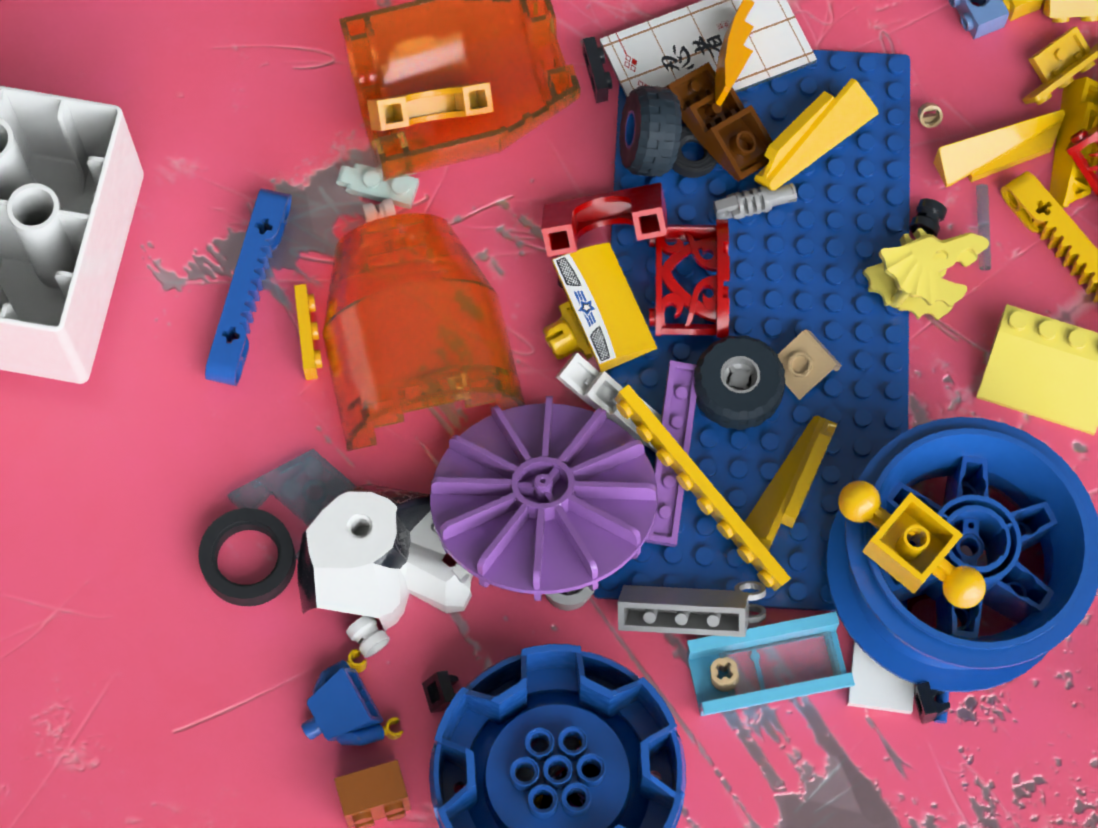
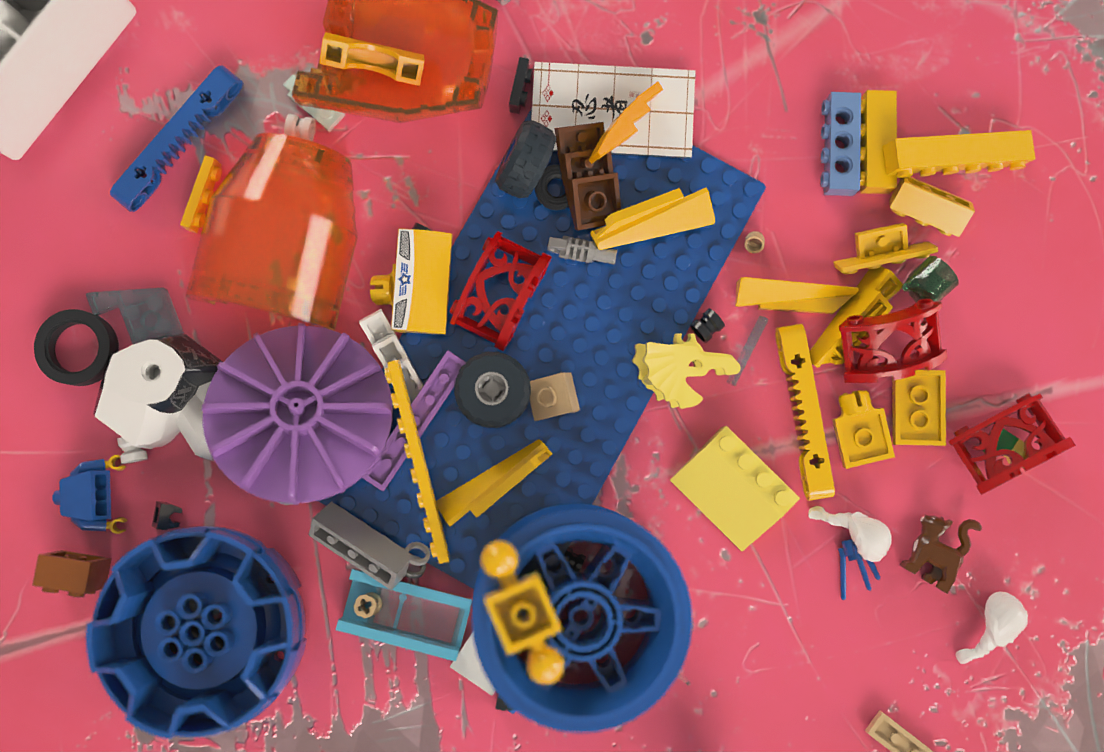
camera: 25 degrees right, 15 degrees up
red arch [541,183,667,257] -> none

